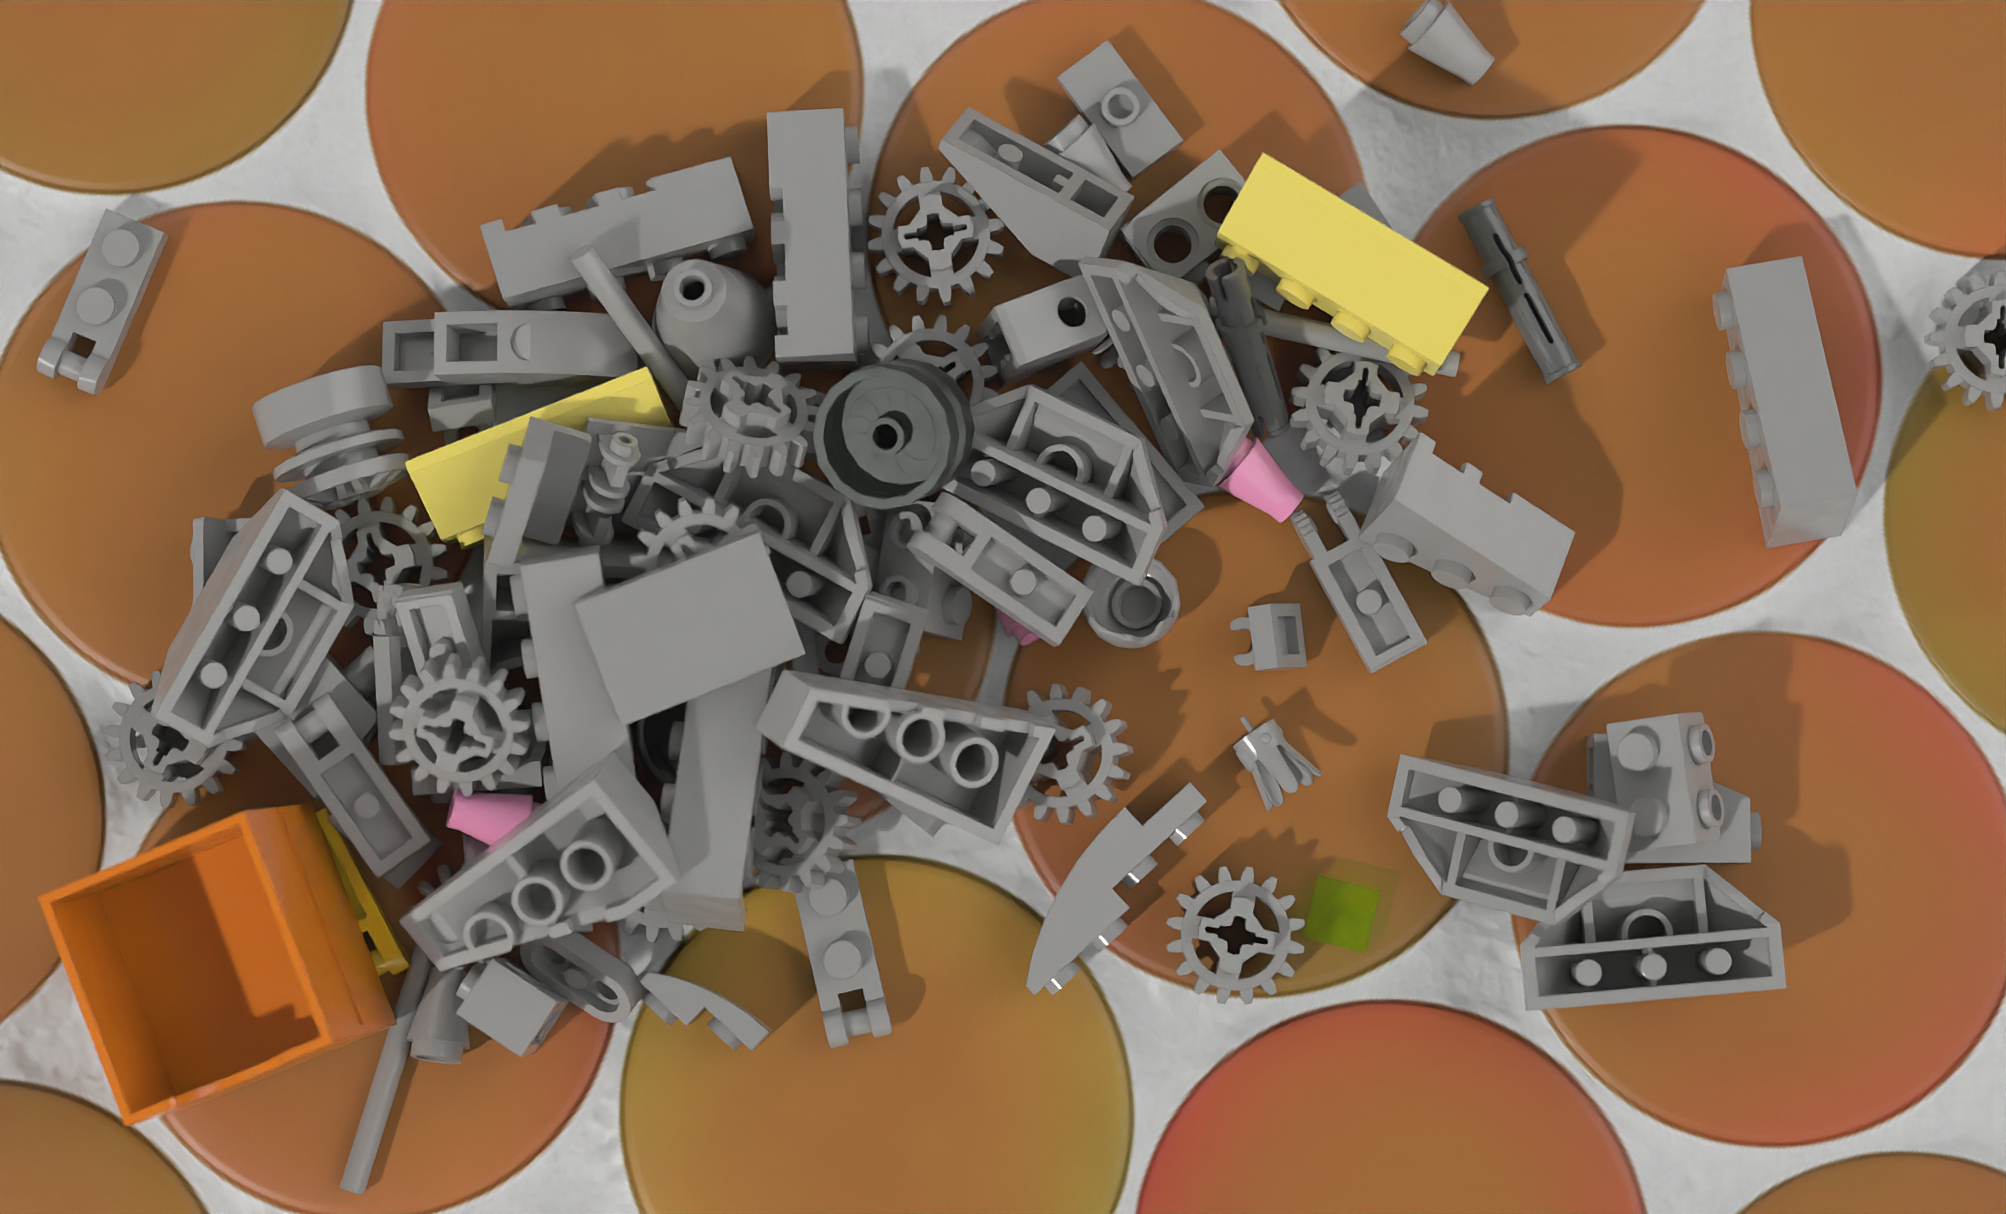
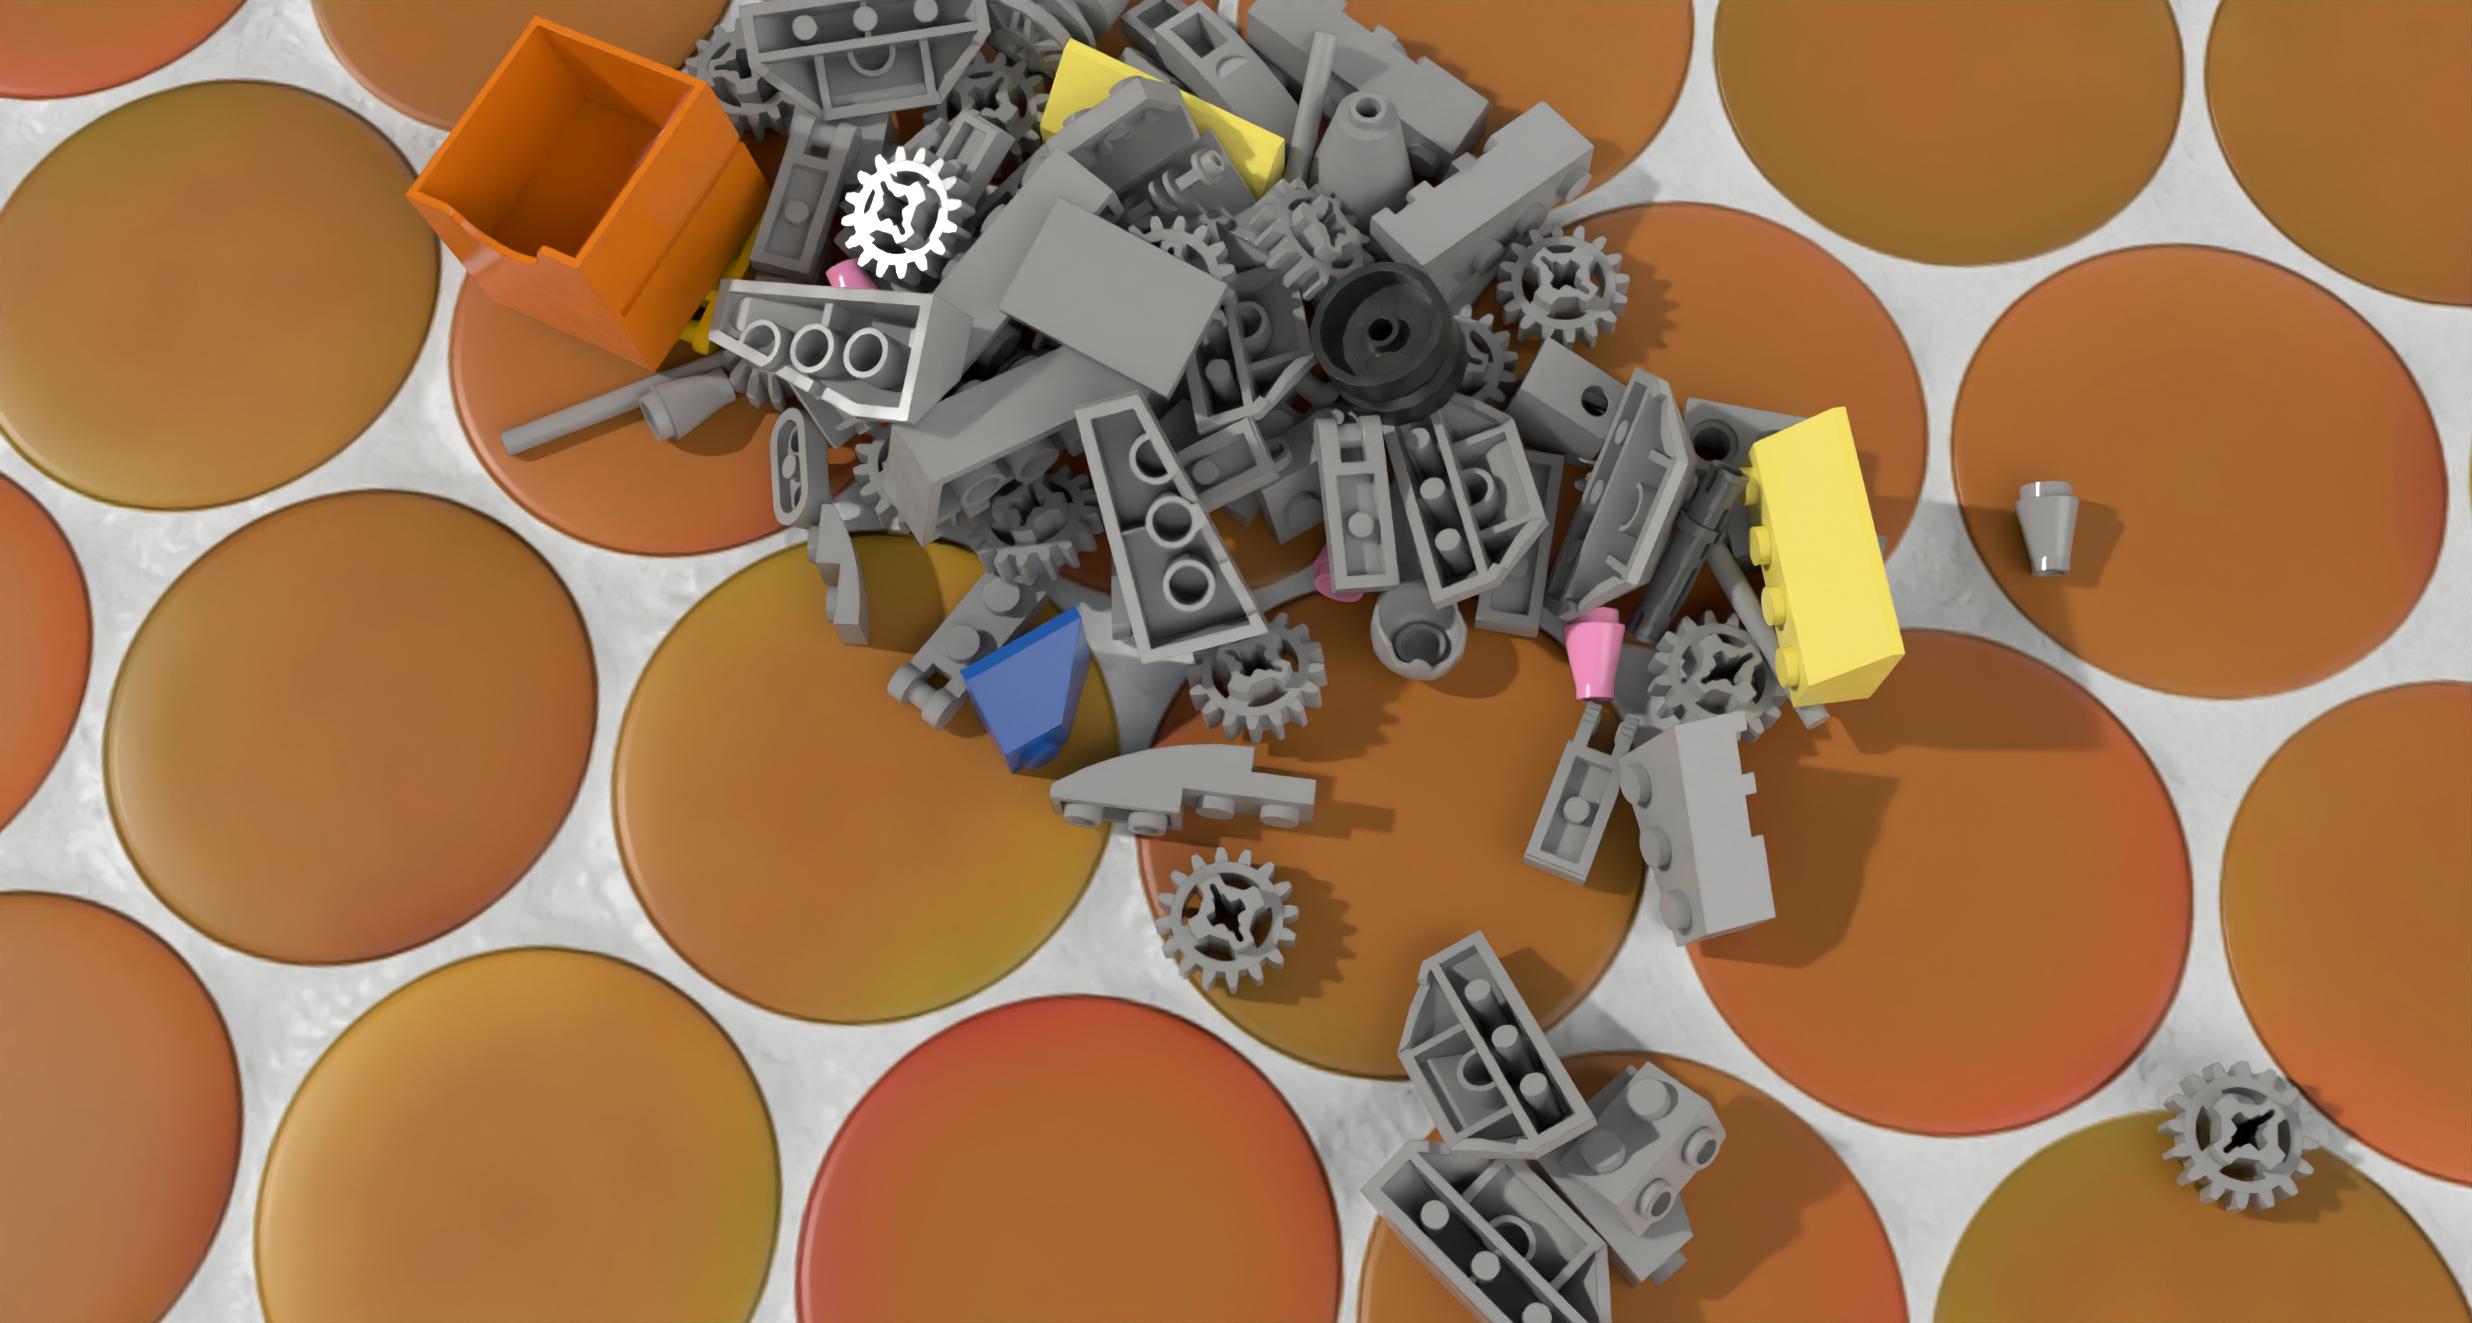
camera: 50 degrees right, 15 degrees down
light grey brick [456,957,569,1057] -> none
light grey slope [938,107,1135,277] -> none
light grey cone [1042,114,1132,192] -> none
light grey plate [1057,40,1183,181] -> none
light grey tile [1230,604,1307,671] -> none
light grey piece [1233,716,1323,812] -> none
clear neon green tile [1302,875,1381,953] -> none
dark grey pin [1457,197,1583,385] -> none
light grey wedge [1712,256,1858,548] -> none
none -> slope [960,607,1091,774]

